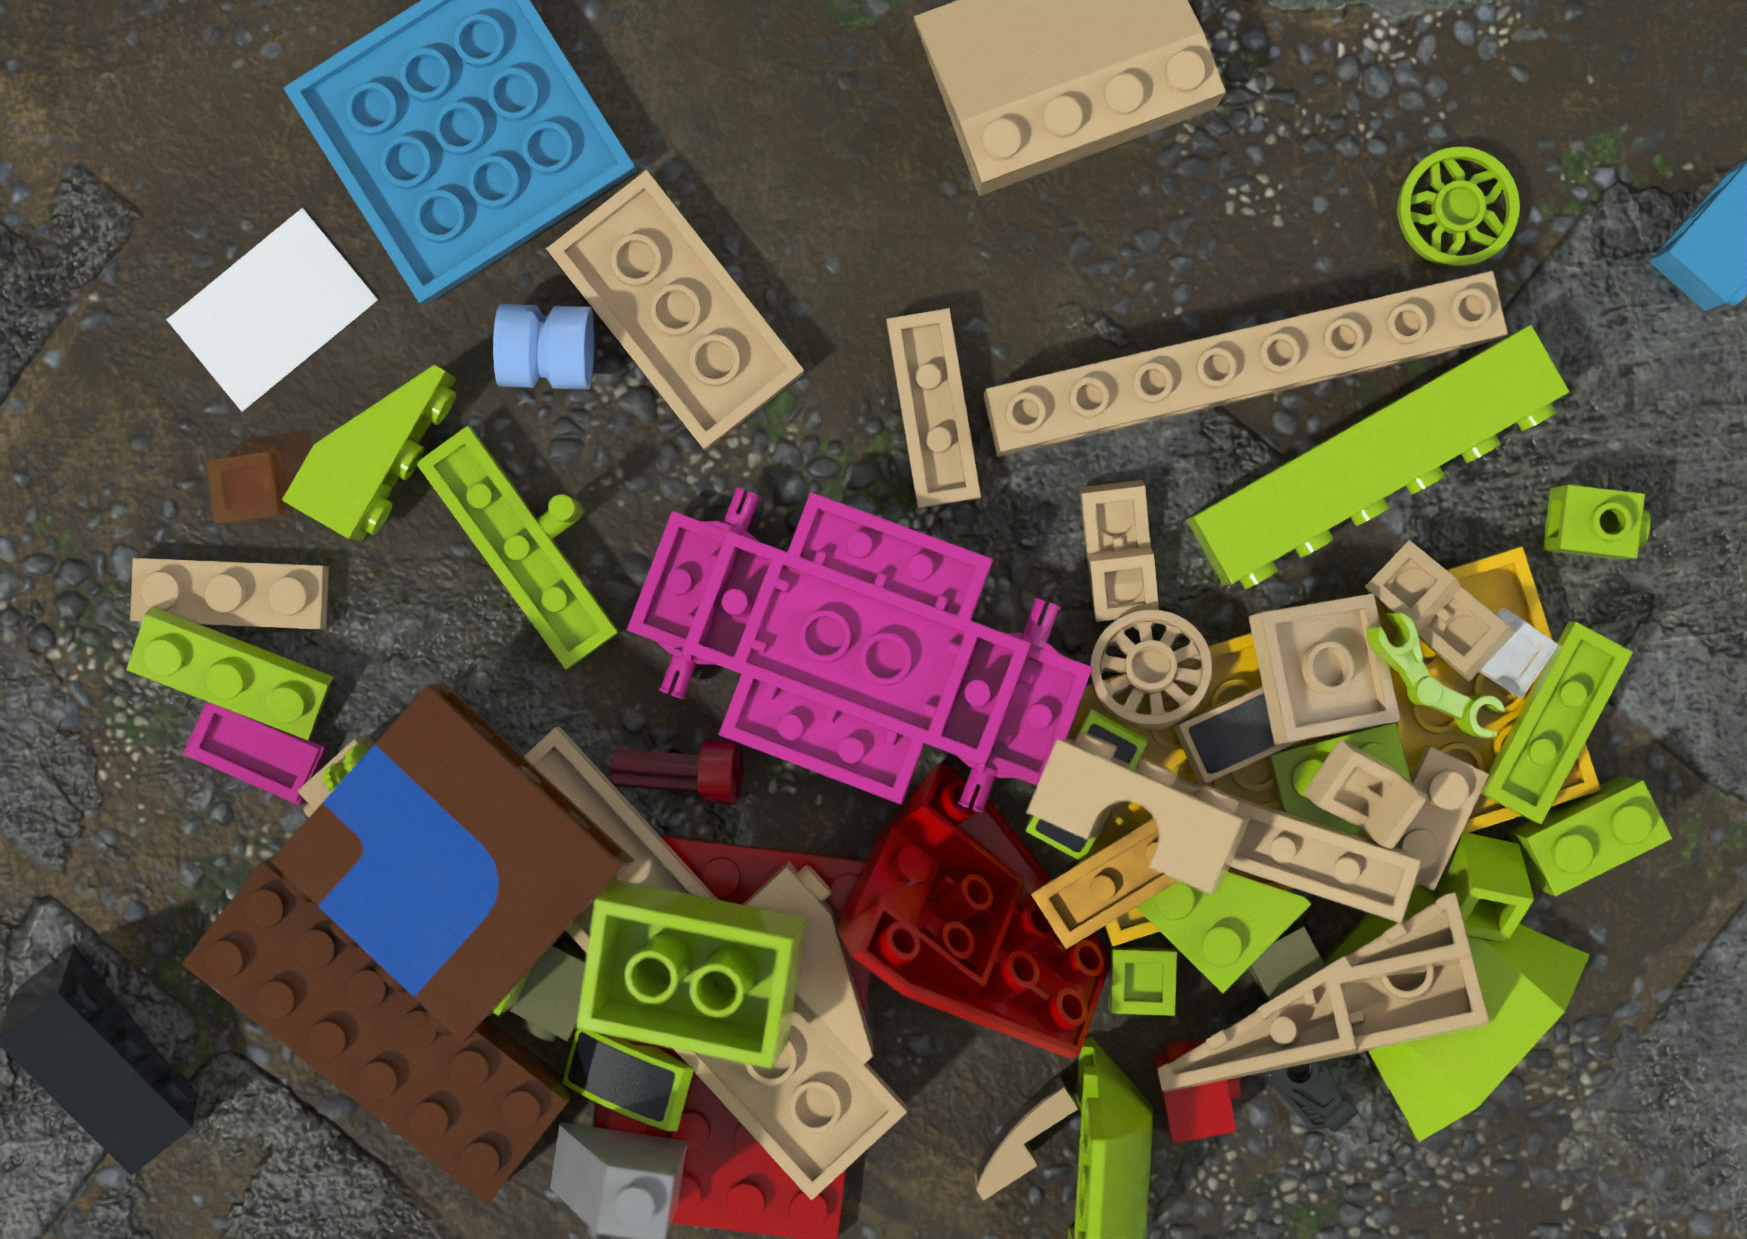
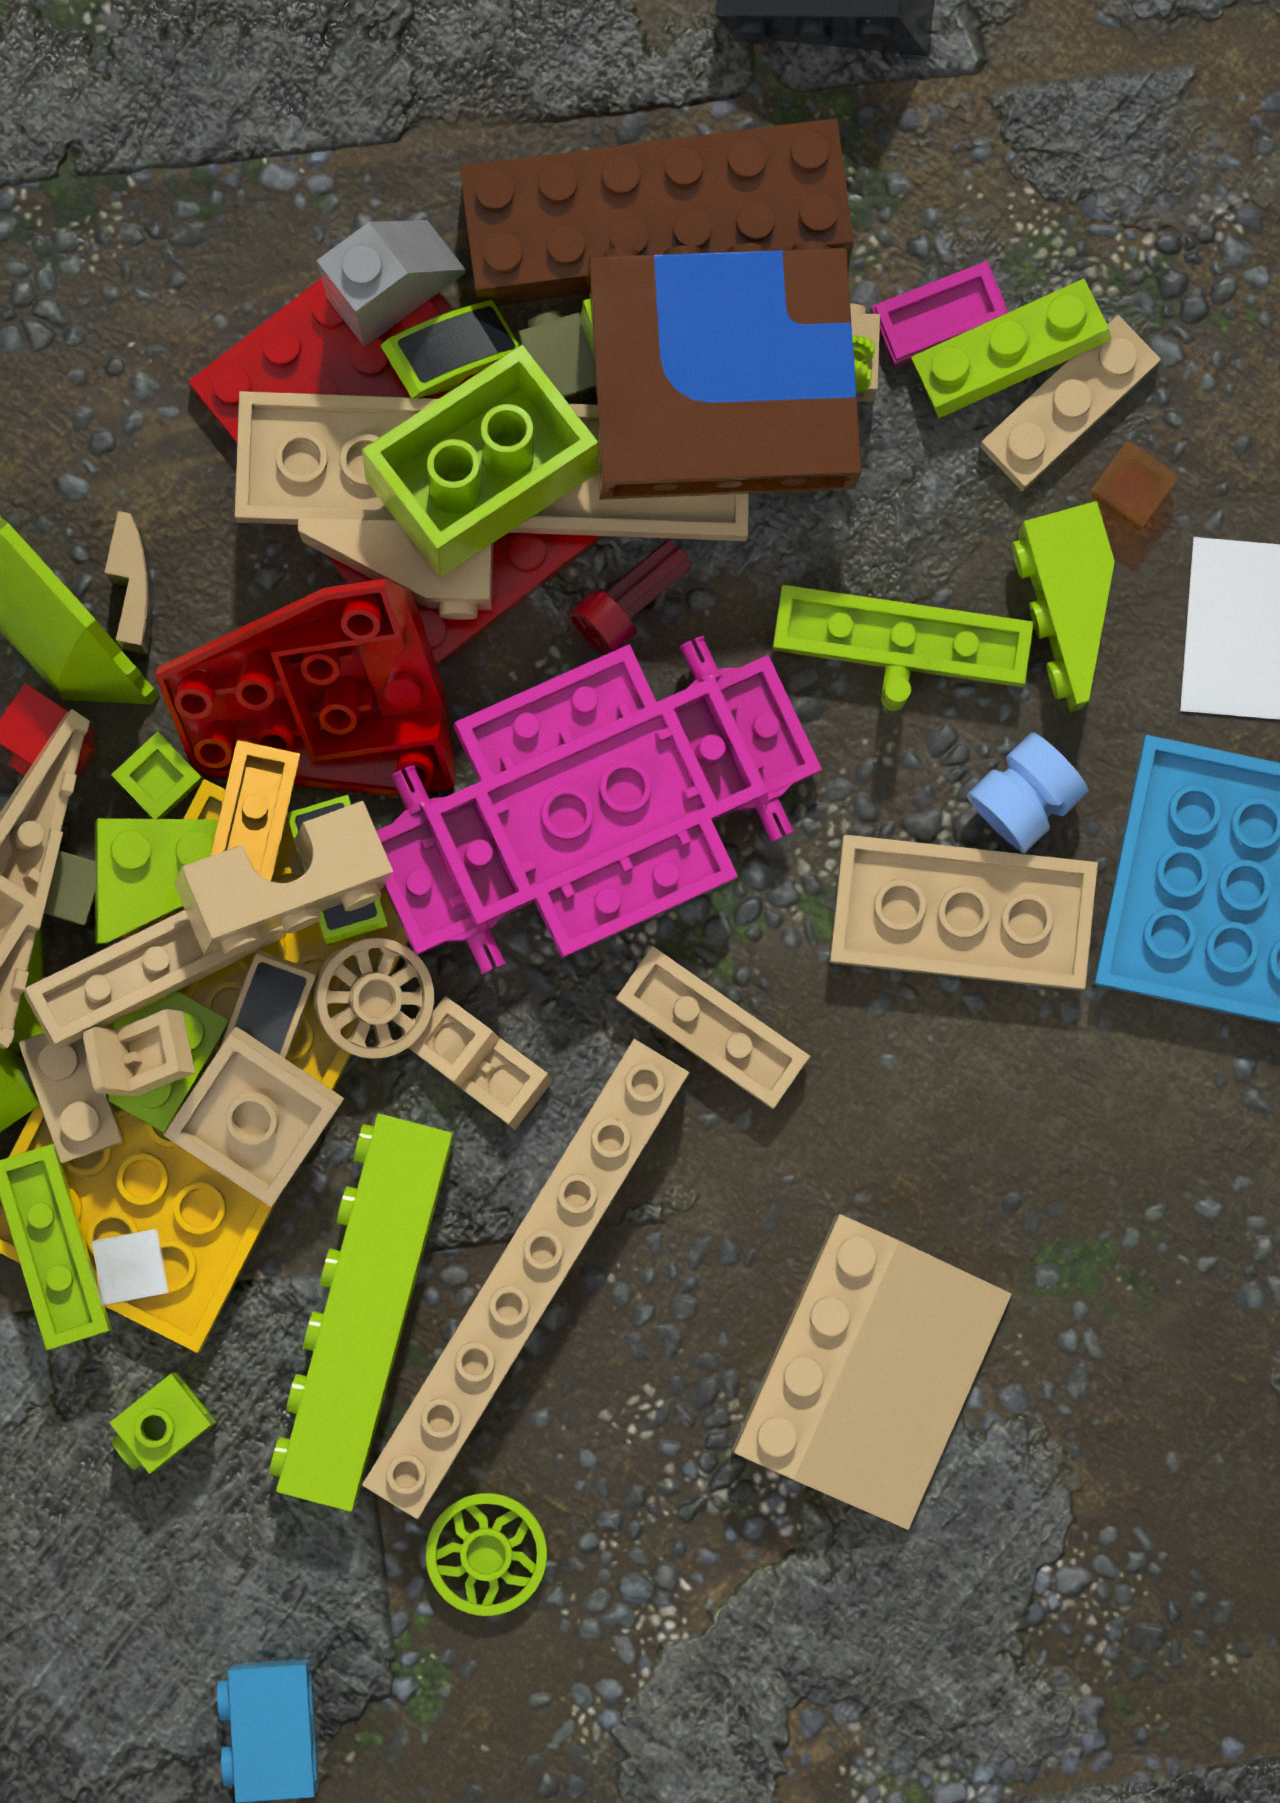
camera: 130 degrees right, 5 degrees down
tan slope [1365,540,1514,681] -> none
lime piece [1366,613,1506,738] -> none

